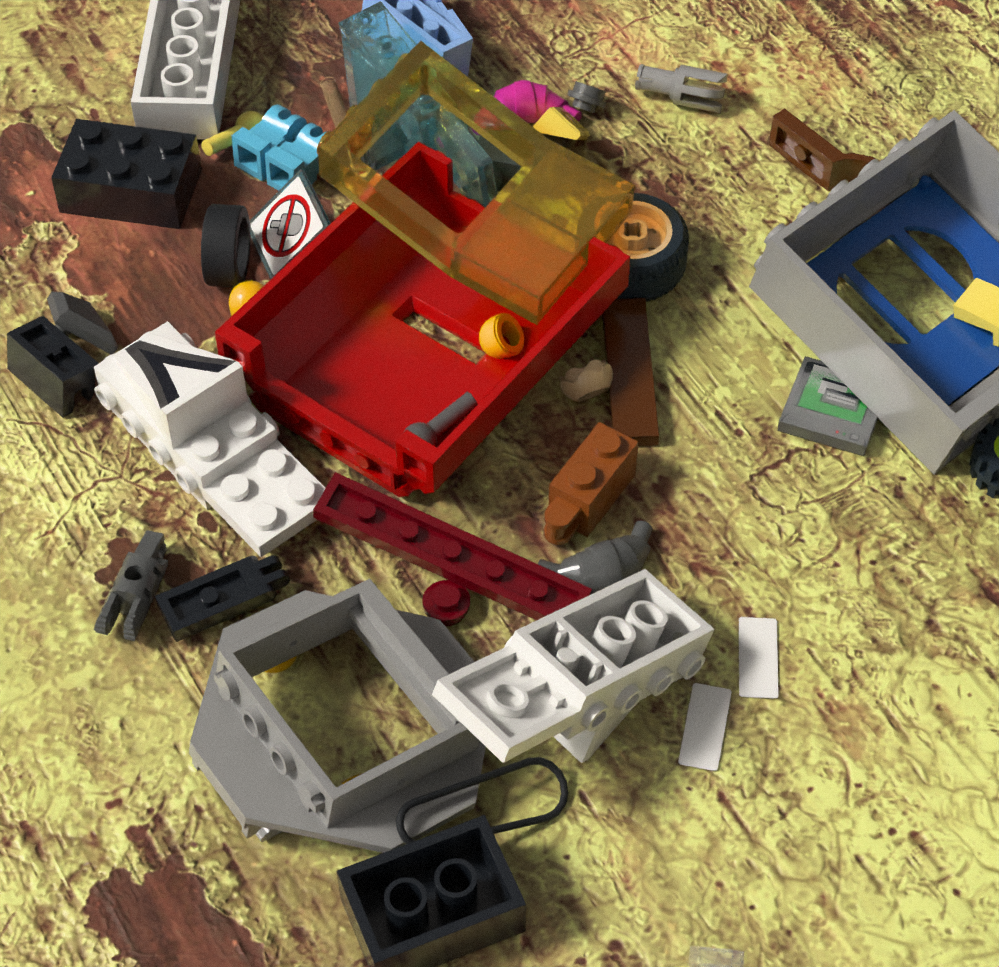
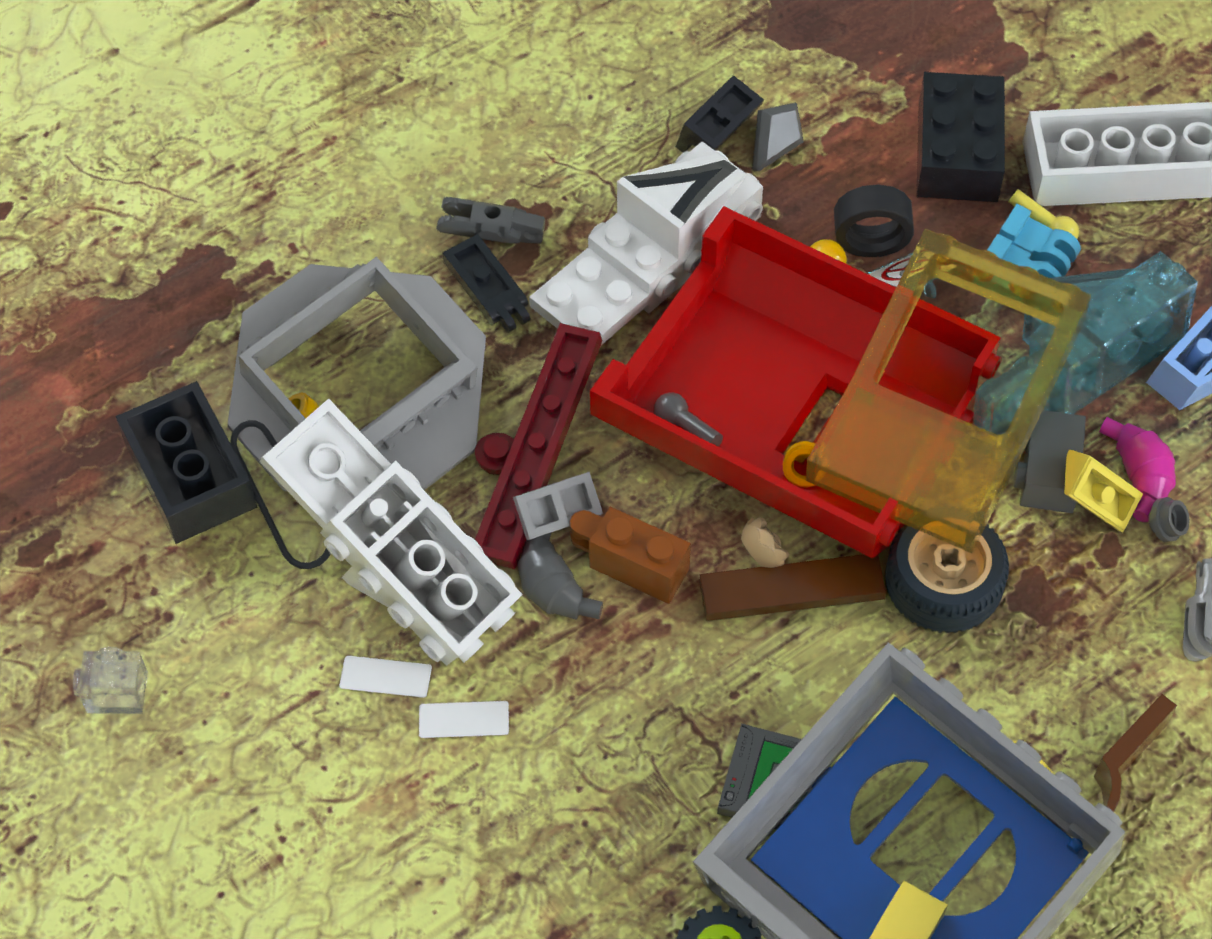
camera: 85 degrees right, 5 degrees up
none -> light grey slope [513,472,603,540]

